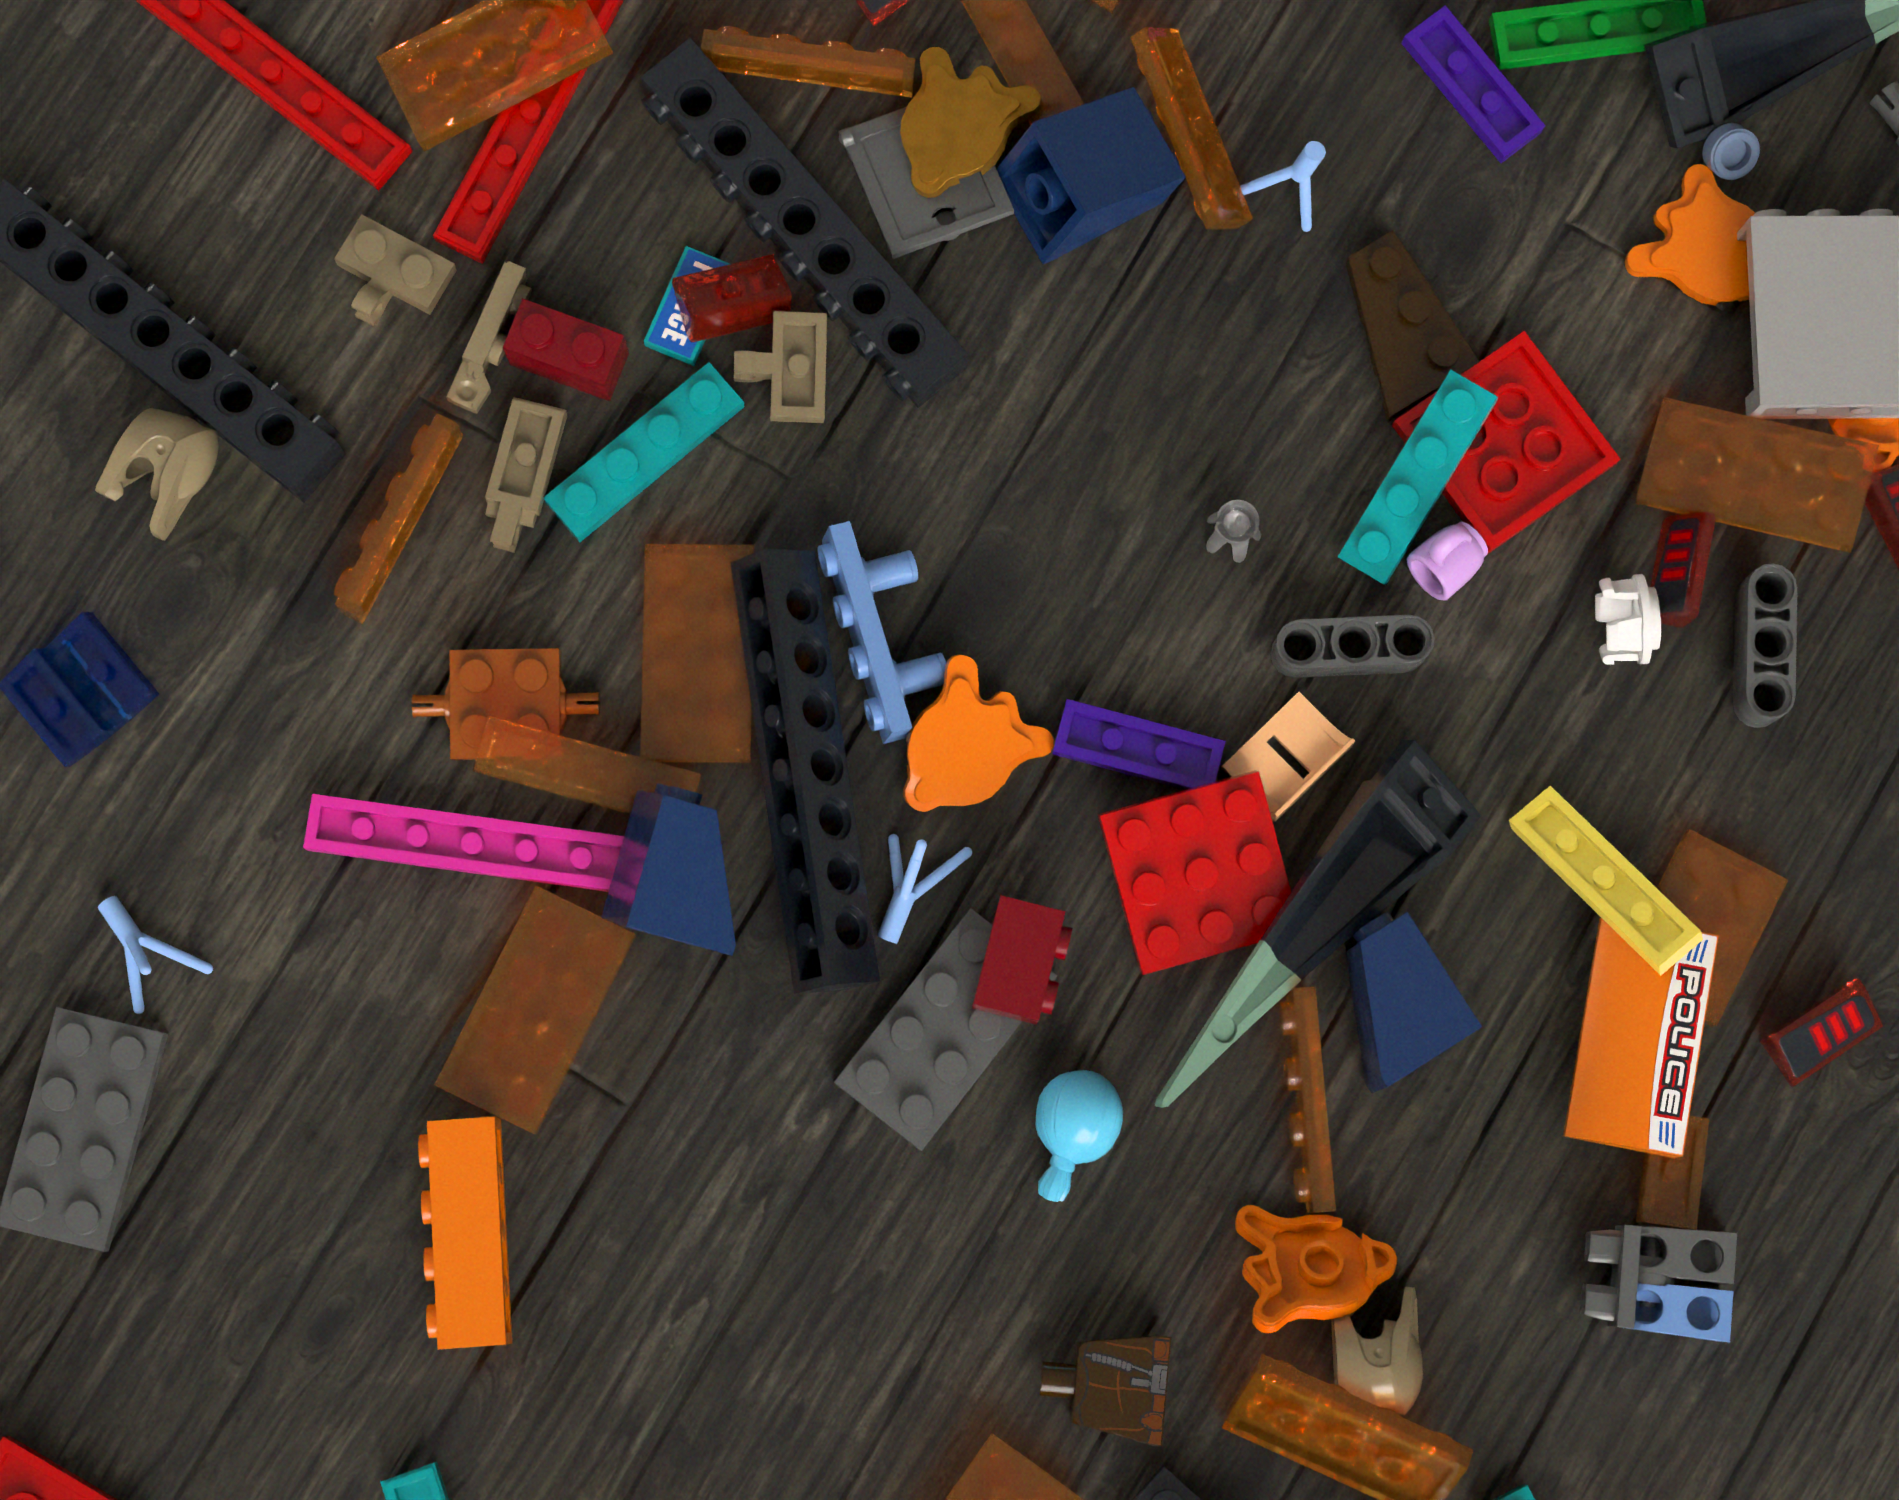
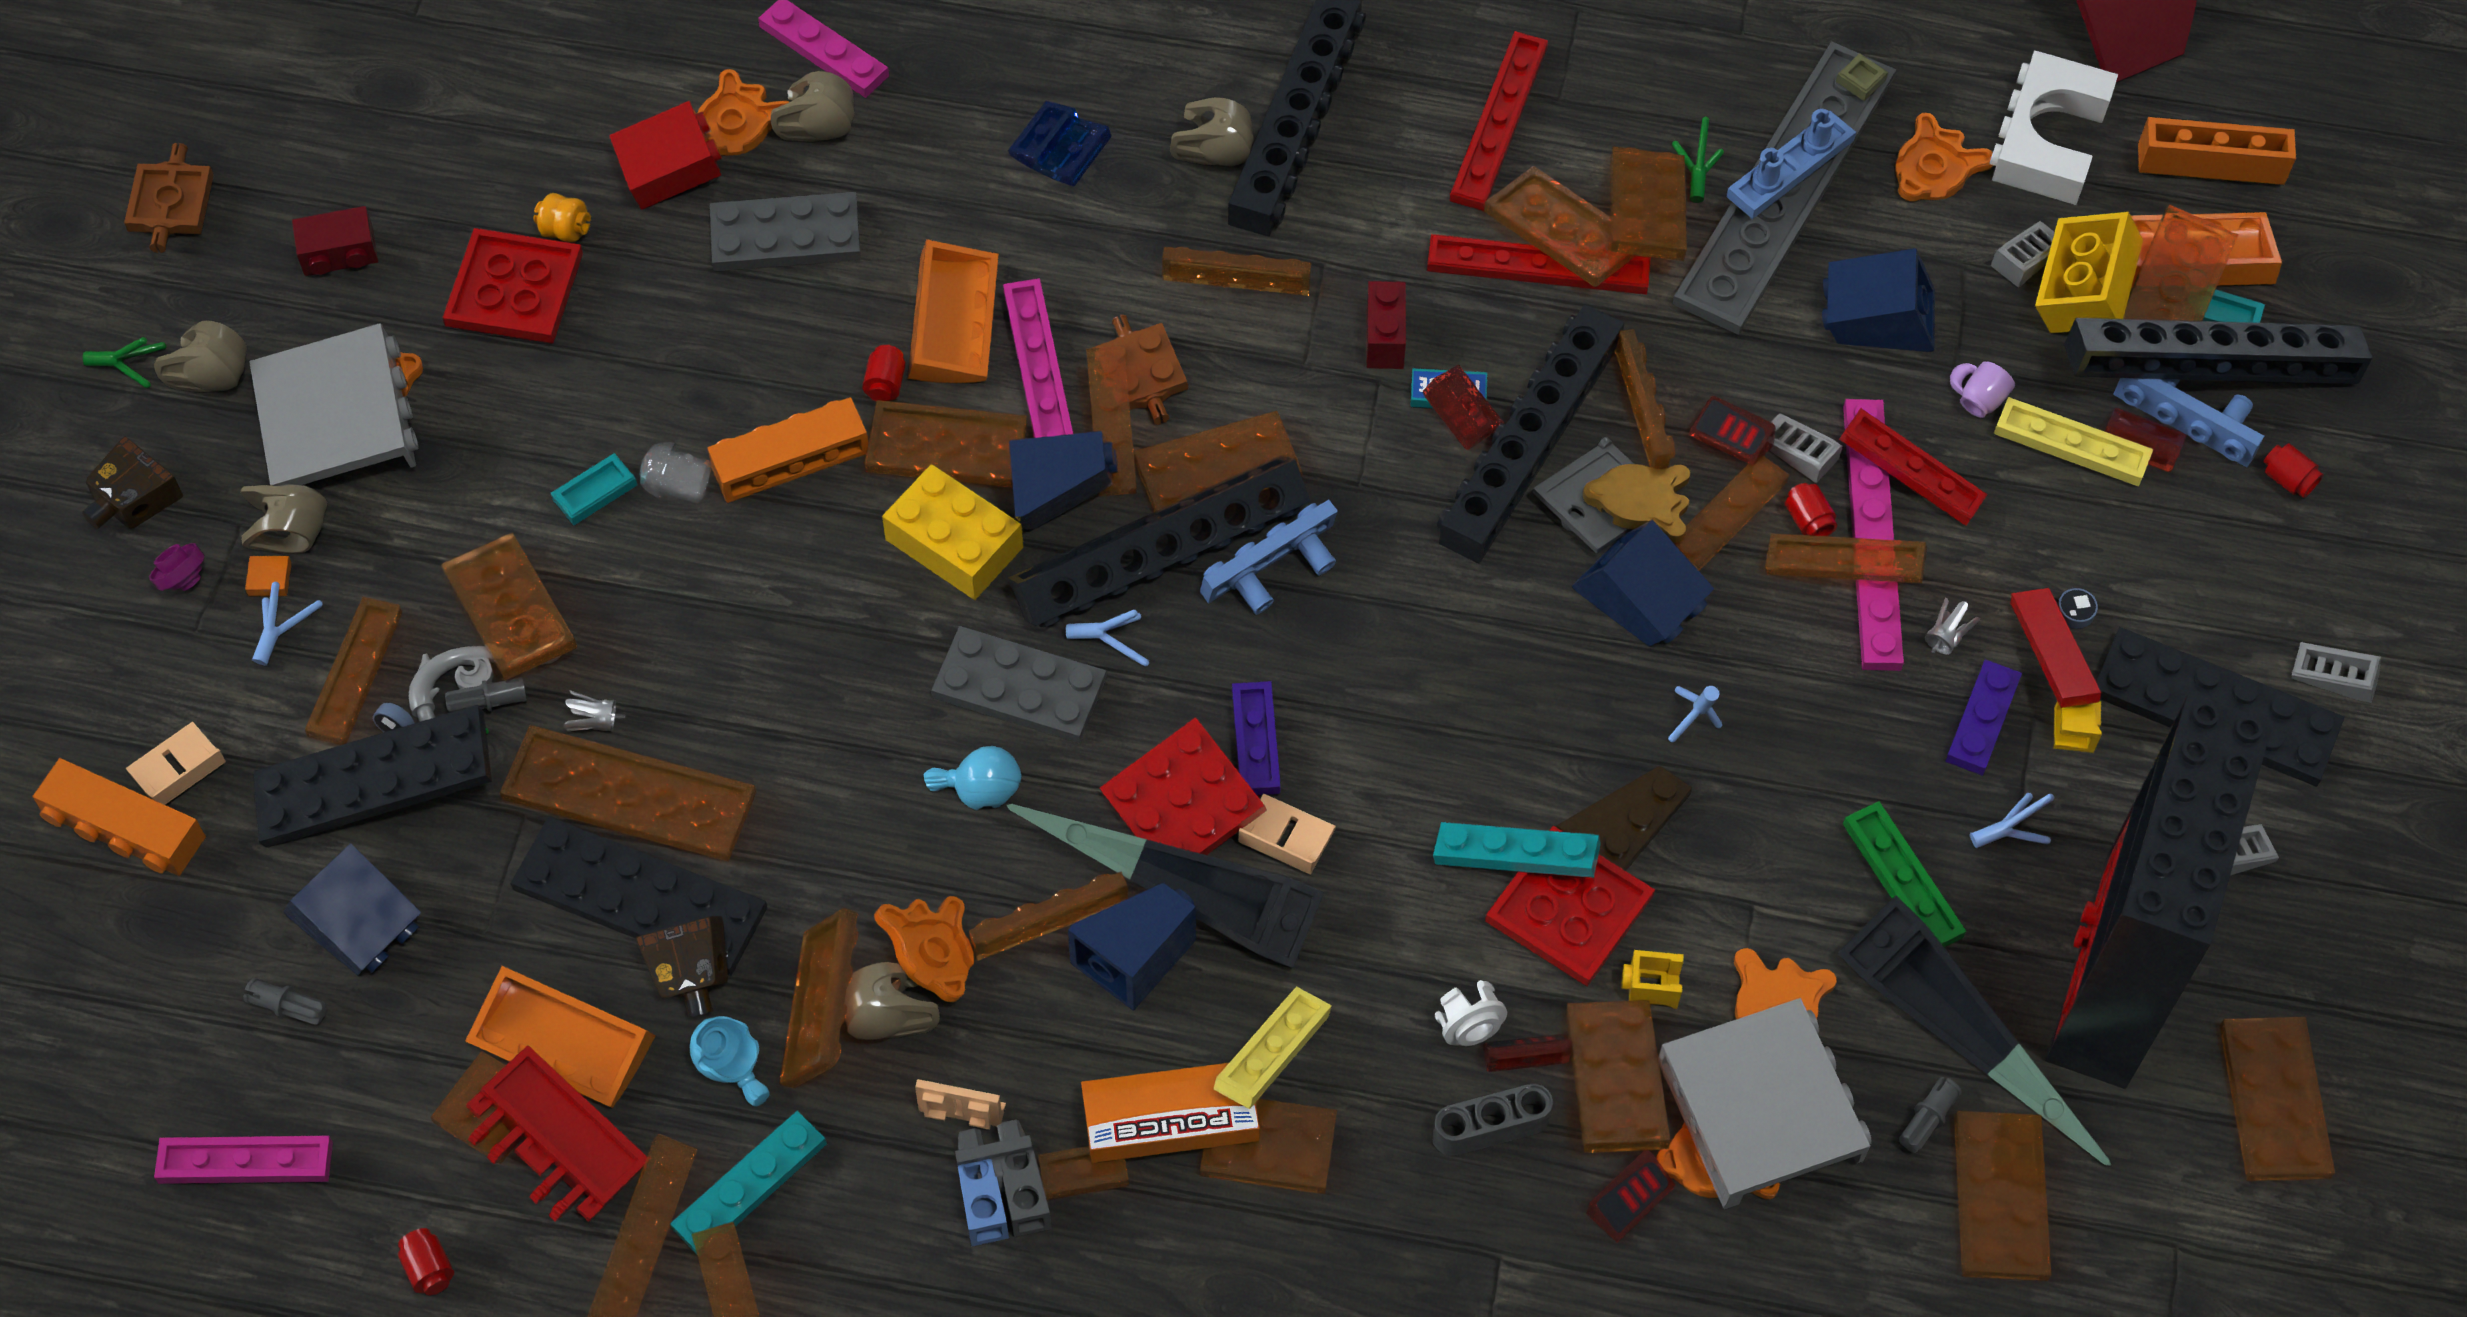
camera: 75 degrees right, 20 degrees down
light blue plant [98,896,213,1014] -> none
dark tan plate [334,214,457,327] -> none
dark tan hinge [447,261,532,414] -> none
dark tan hinge [485,397,567,553] -> none
teal plate [543,362,745,543] -> none
dark tan plate [734,311,827,423] -> none
orange tile [903,654,1054,812] -> none
dark red brick [972,895,1073,1025] -> none
dark brown torso [1039,1335,1171,1446] -> none
clear orange plate [1130,27,1253,230] -> none
clear piece [1206,500,1261,563] -> none
dark grey beam [1270,615,1435,678] -> none
dark purple plate [1401,5,1546,163] -> none
lavender piece [1407,522,1488,600] -> none
sand blue tile [1702,123,1760,180] -> none
slope [1760,978,1883,1087] -> none
none -> clear piece [640,442,712,504]
none -> red brick [862,345,906,402]
none -> yellow brick [882,464,1023,600]
none -> orange slope [908,240,999,383]
none -> light nougat piece [915,1079,1006,1130]
none -> yellow window [1621,950,1684,1009]

